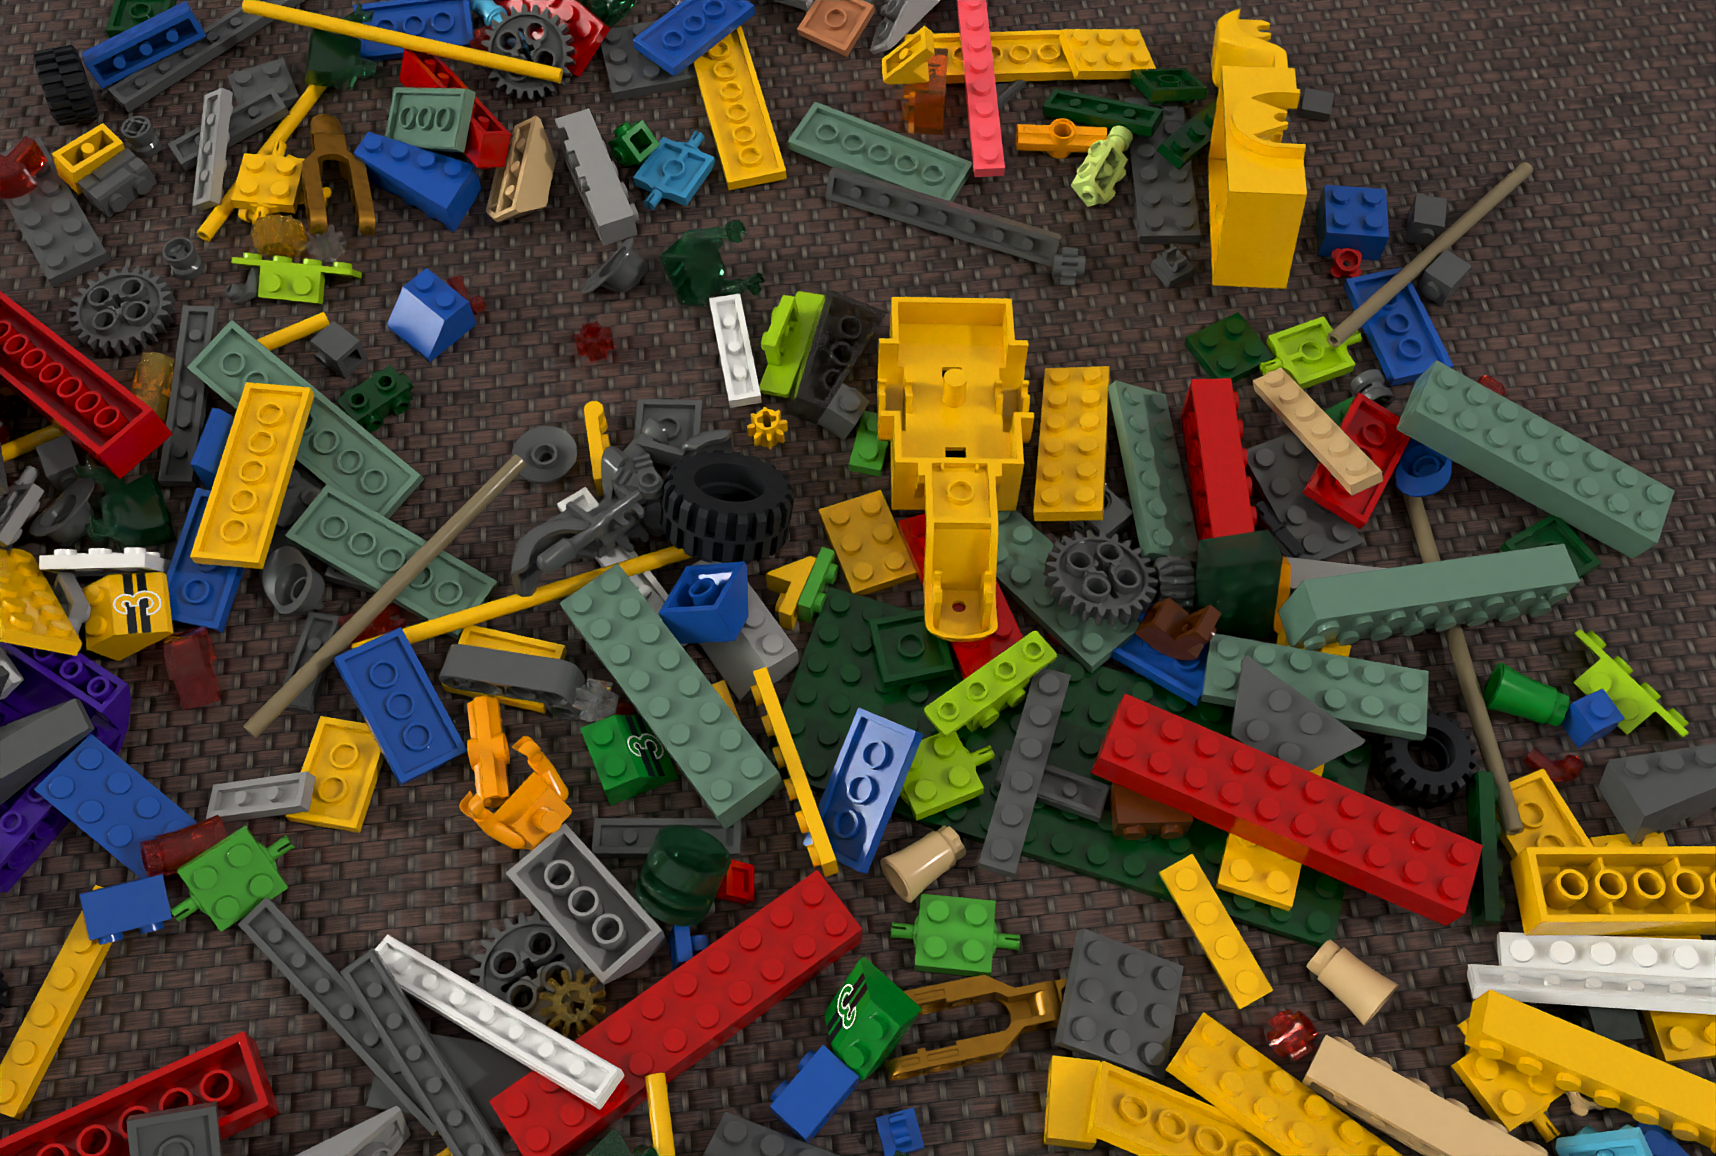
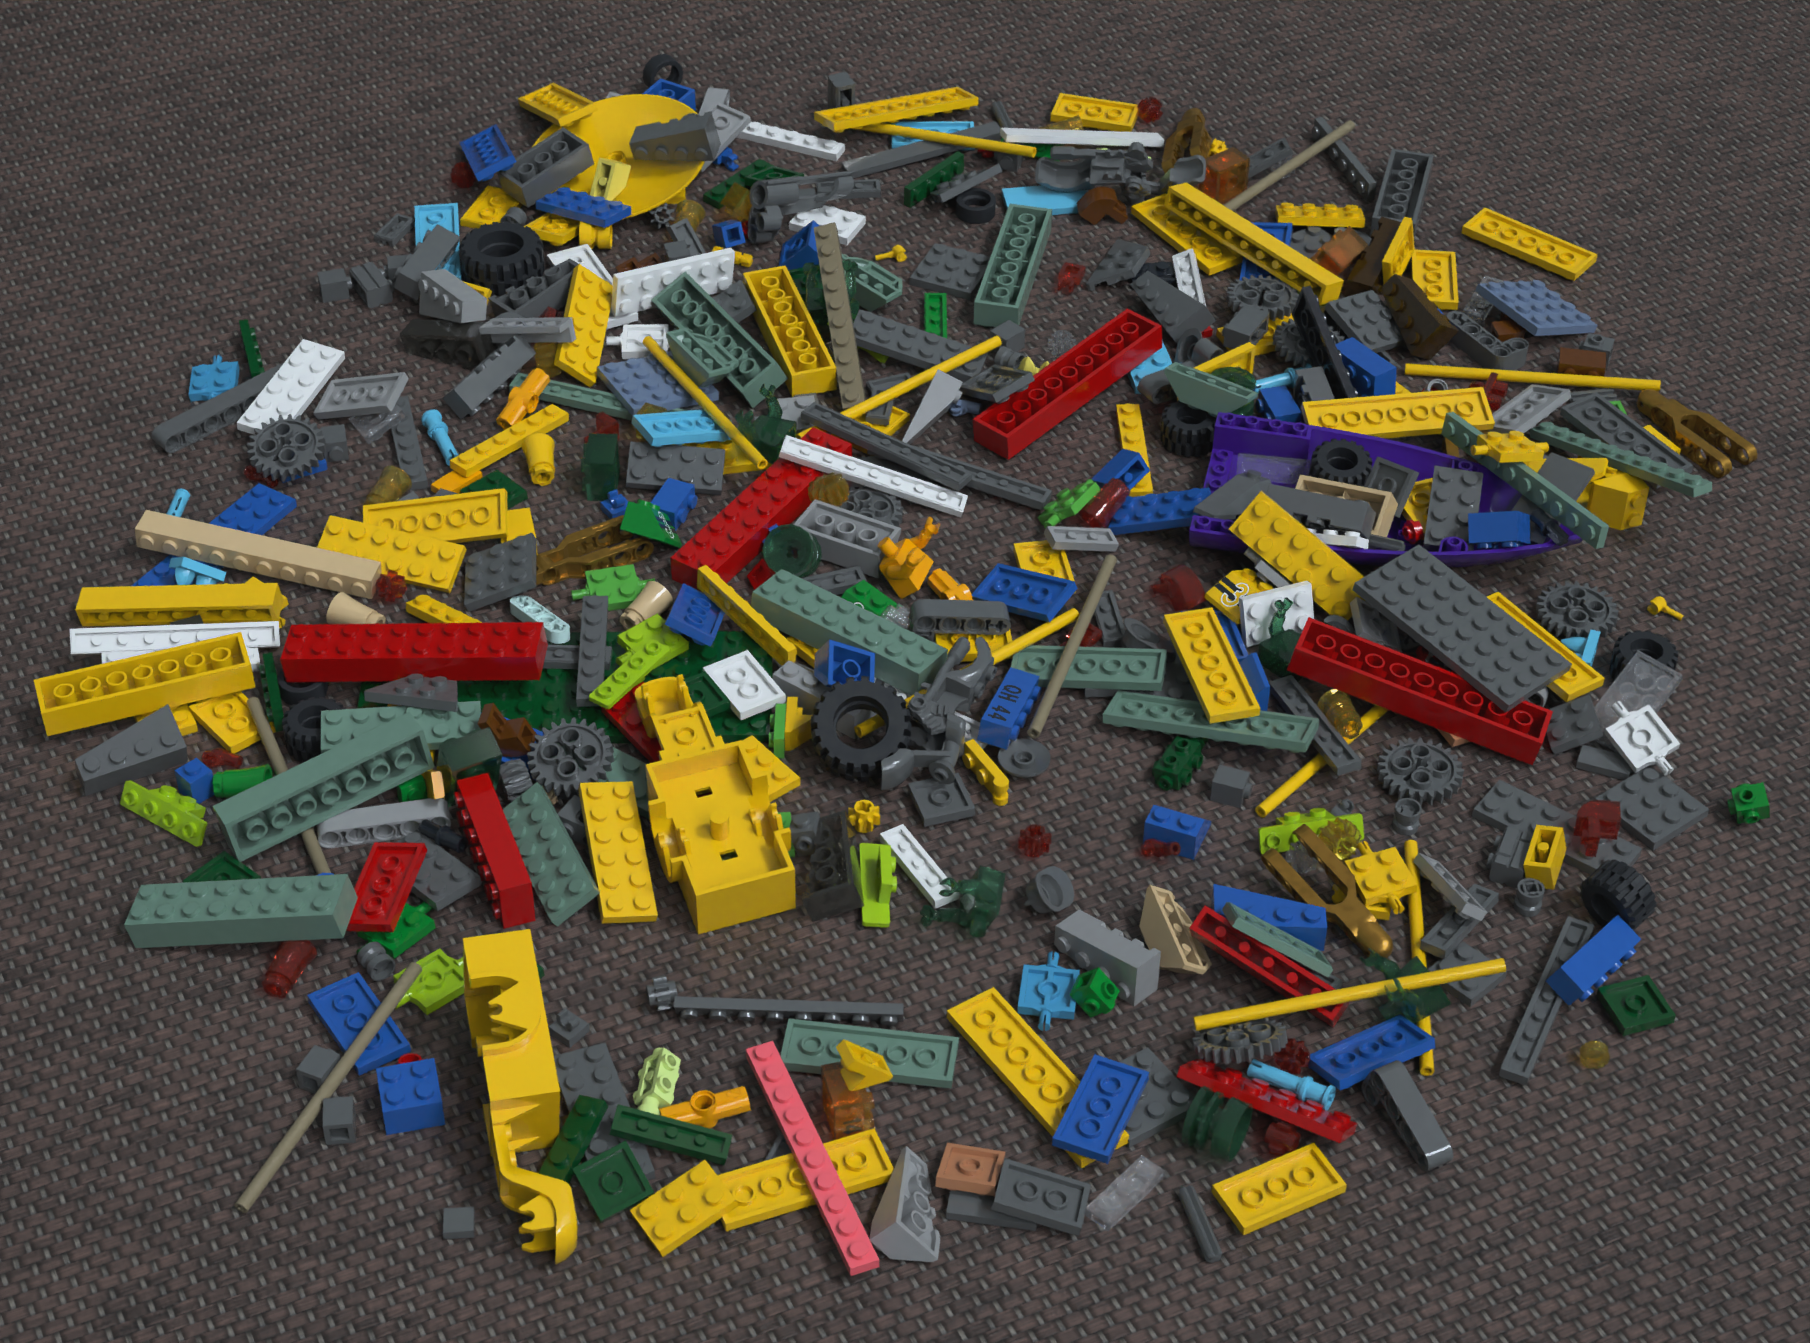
camera: 160 degrees right, 20 degrees down
tan plate [1253,368,1383,495] -> none
none -> light aqua beam [510,595,570,644]
none -> white plate [703,650,786,720]
none -> blue brick [977,667,1041,750]

